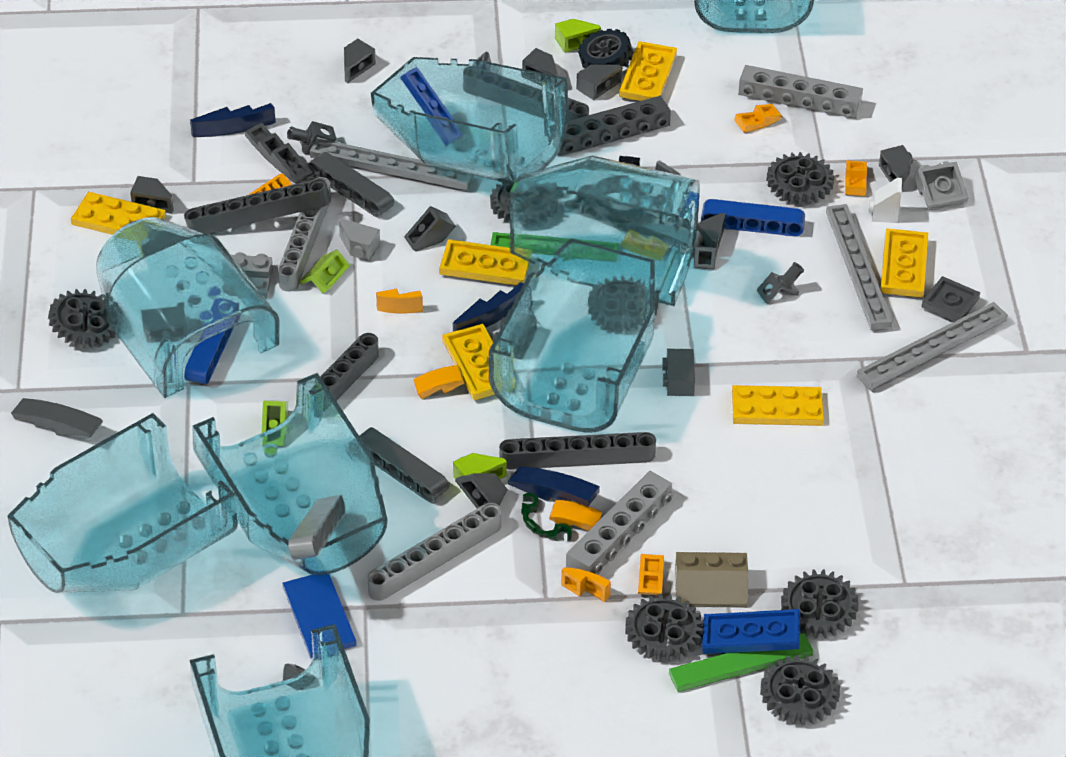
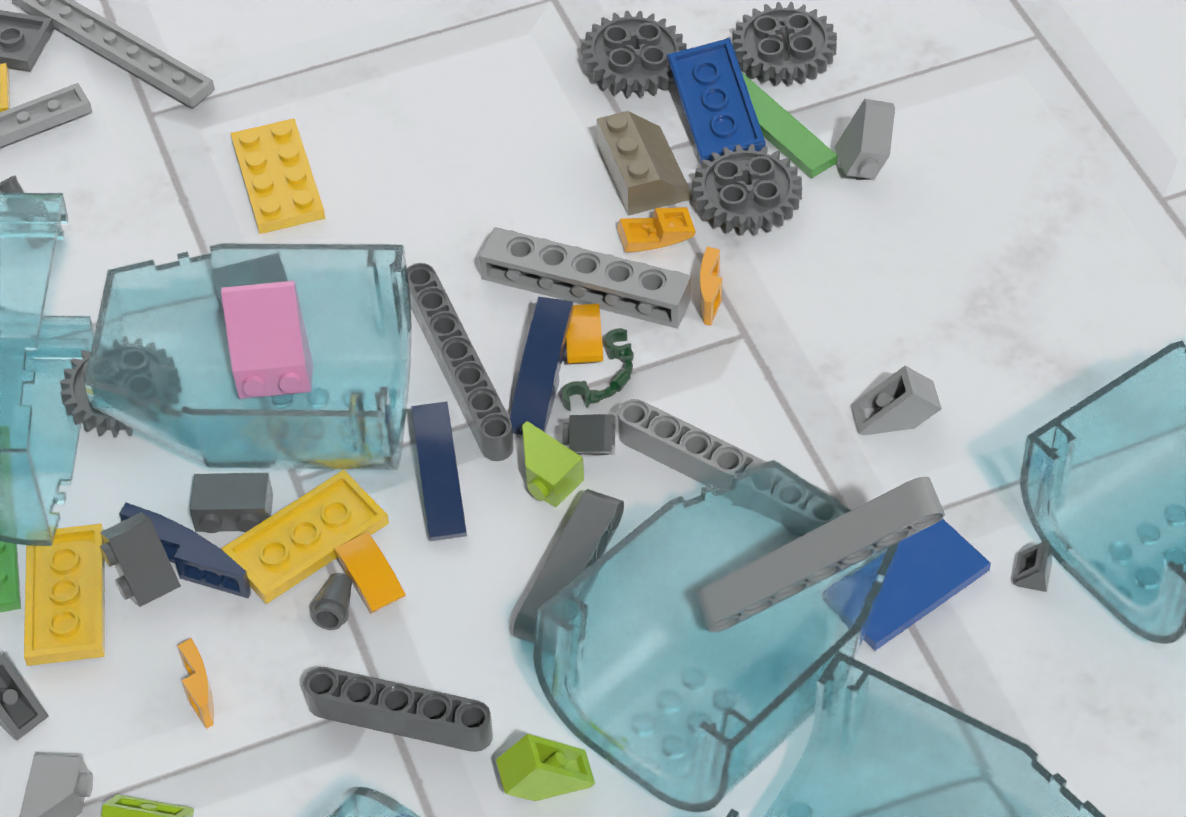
camera: 105 degrees left, 5 degrees up
none -> dark grey brick [100,512,181,607]
none -> bright pink slope [221,281,313,399]
none -> dark grey cone [311,573,352,630]
none -> dark blue slope [411,401,467,541]
none -> light grey slope [834,99,895,180]
none -> light grey slope [852,366,942,435]

